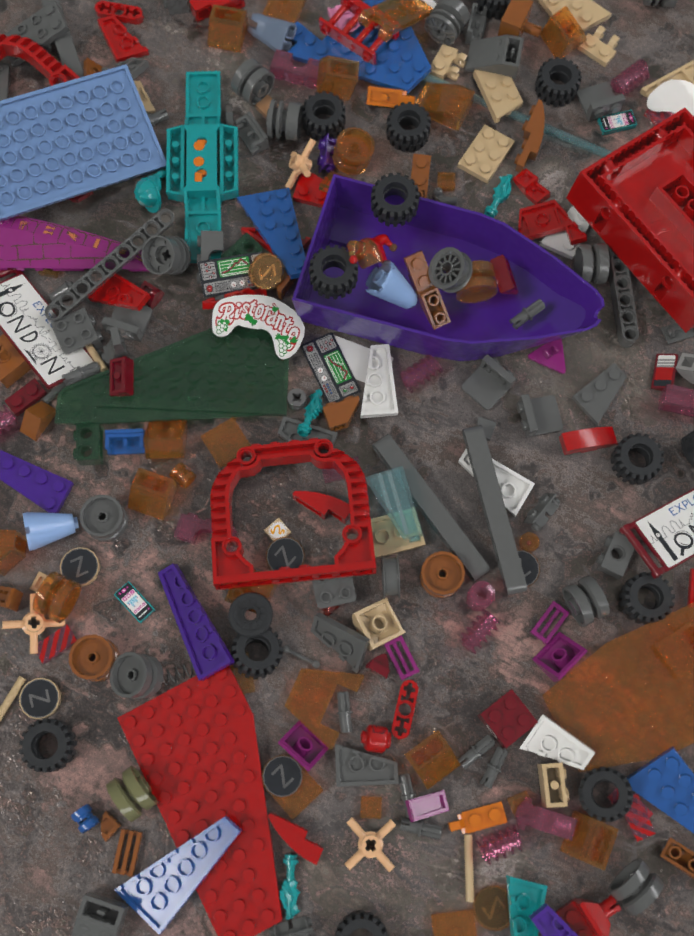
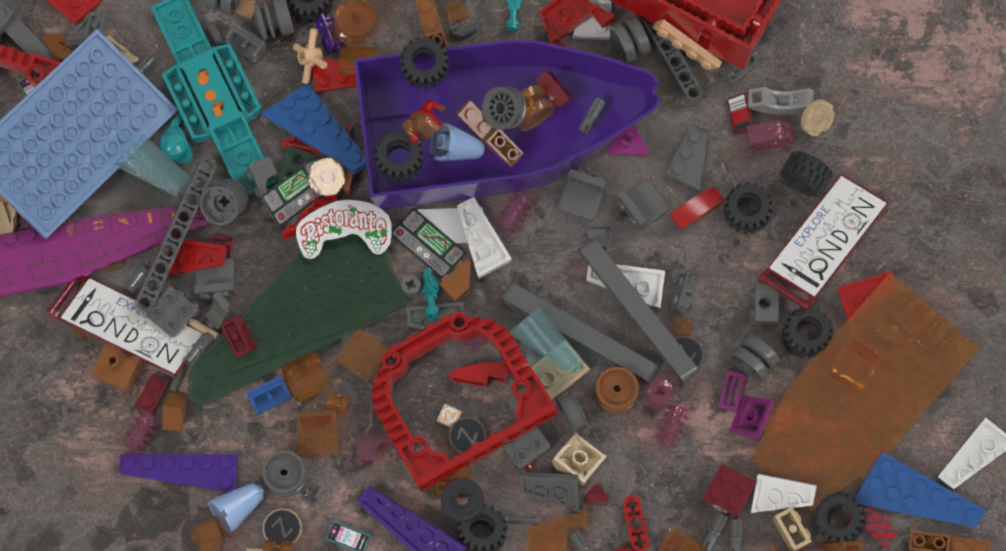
camera: 20 degrees left, 0 degrees up
clear green brick [73,423,103,466] -> none
magenta tile [384,635,420,681] -> none
none -> clear light blue slope [115,134,191,198]
none -> light nougat plate [653,20,722,70]

